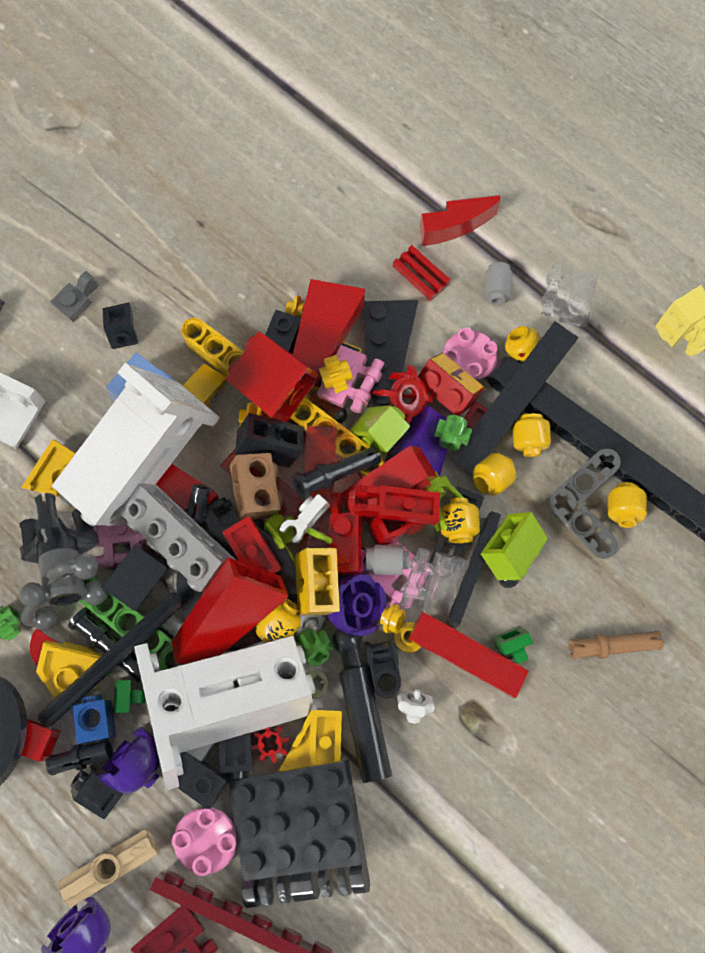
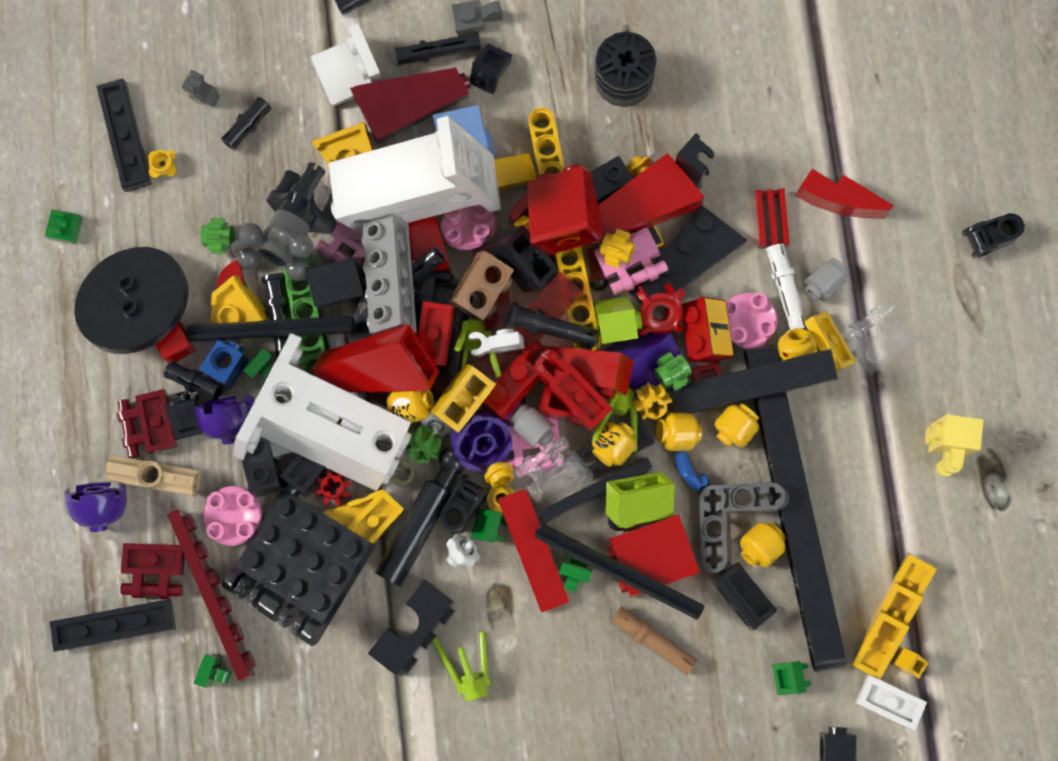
camera: 50 degrees right, 5 degrees up
none -> dark red plate [116,389,178,459]
none -> dark red slope [350,67,471,144]
none -> black arch [368,579,455,676]
none -> black pin [395,32,481,66]
none -> lime plant [433,630,491,702]
none -> bright pink dish [439,204,497,250]
none -> green tile [470,509,508,543]
none -> red tile [508,193,529,227]
none -> black axle [535,524,704,619]
none -> black wheel [595,31,657,107]
none -> red brick [606,515,700,598]
none -> yellow gear [632,382,672,421]
none -> blue arm [674,451,710,492]
none -> black hinge [675,133,714,190]
none -> black hinge [712,562,777,631]
none -> white pin [765,243,807,330]
none -> yellow plate [804,311,856,372]
none -> black piece [962,213,1025,259]

